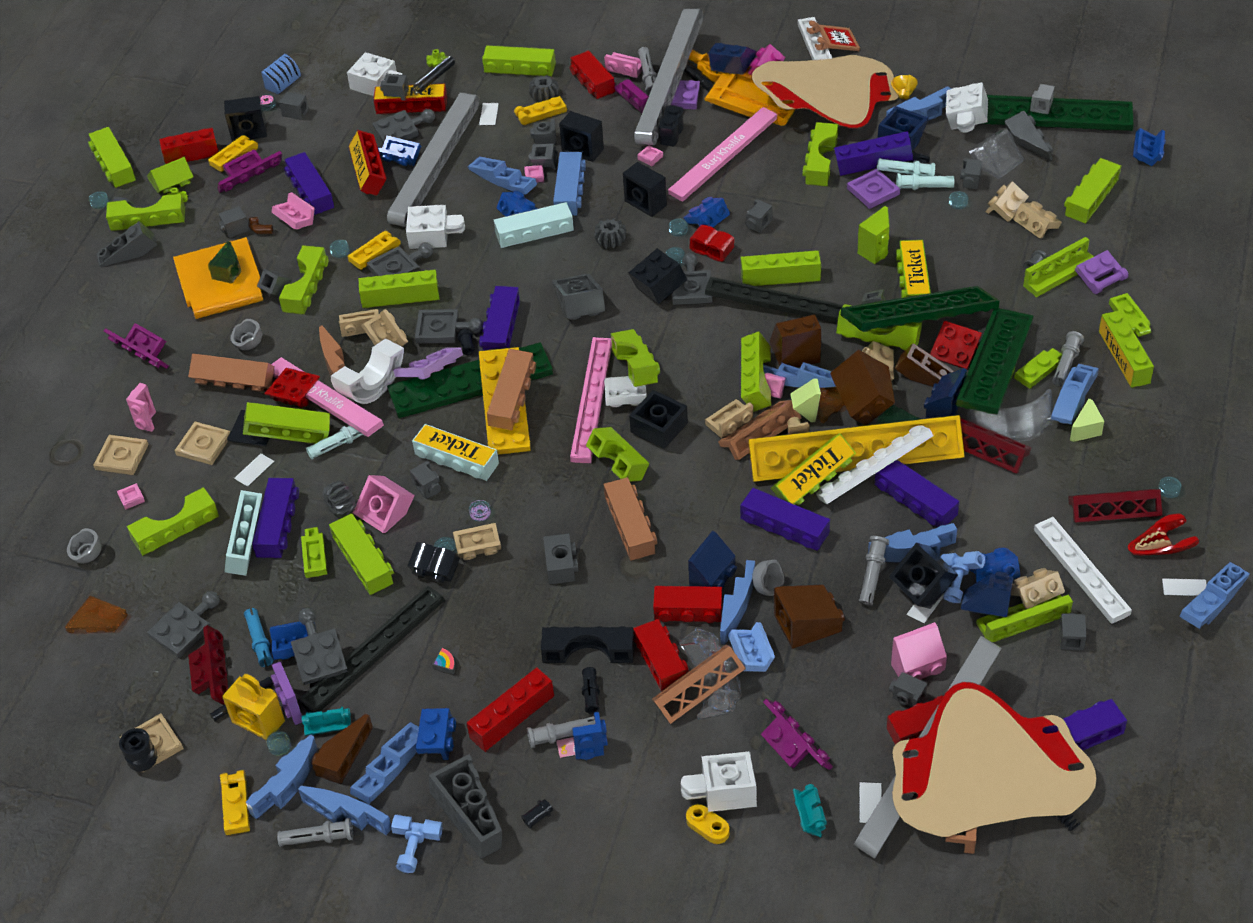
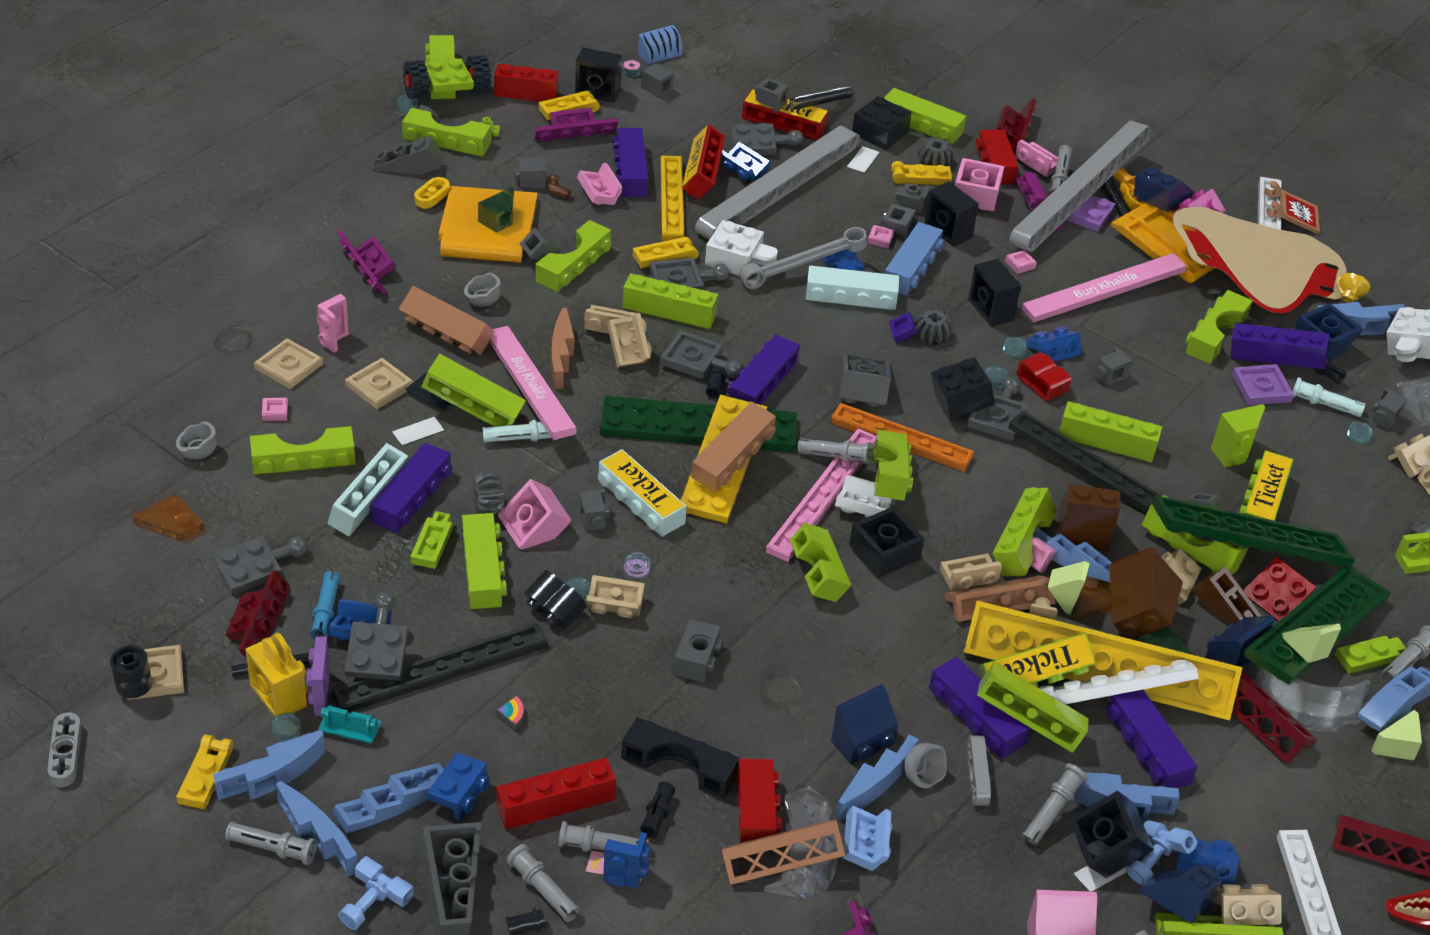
camera: 15 degrees right, 5 degrees down
lime slope [147,157,193,194] -> none
red hinge [265,367,320,408] -> none
reddish brown slope [312,714,373,784] -> none
clear light blue tile [329,240,349,258] -> none
white brick [331,339,404,404] -> none
white brick [347,52,402,96] -> none
lavender wing [393,348,463,379] -> none
lime plant [426,49,447,67] -> none
medium blue slope [468,157,537,195] -> none
nougat brick [603,477,658,561] -> none
red brick [653,586,722,623] -> none
black brick [659,105,684,147] -> none
reddish brown slope [774,585,845,649] -> none
light aqua pin [877,158,935,176] -> none
none -> light grey beam [47,712,82,787]
none -> plate [403,55,492,100]
none -> yellow plate [414,177,450,209]
none -> light grey pin [506,844,580,922]
none -> yellow tile [660,156,684,241]
none -> light grey piece [740,227,867,289]
none -> light grey pin [798,438,873,465]
none -> orange tile [830,403,974,472]
none -> black brick [852,96,912,151]
none -> dark purple plate [889,312,918,343]
none -> bright pink brick [955,158,1004,211]
none -> light grey beam [967,735,991,806]
none -> lime brick [977,662,1089,753]
none -> dark red bracket [995,98,1036,153]
none -> yellowish green slope [1282,624,1341,663]

